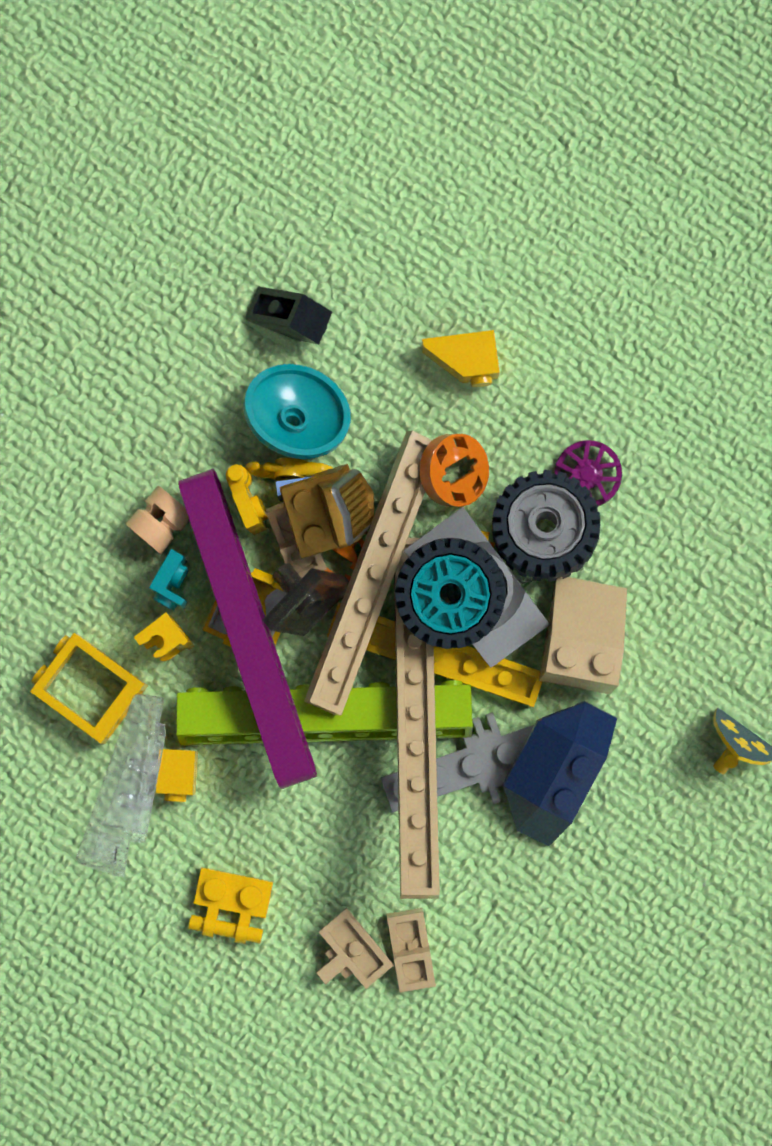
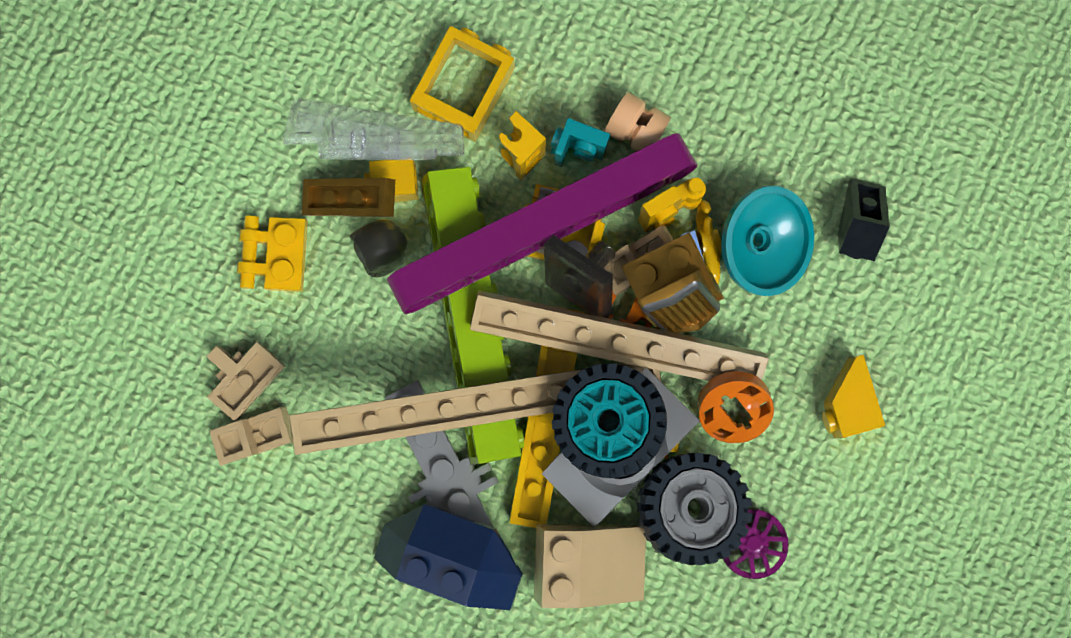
camera: 80 degrees right, 0 degrees up
none -> pearl gold plate [302,178,396,217]
none -> clear smoke helmet [349,218,410,278]

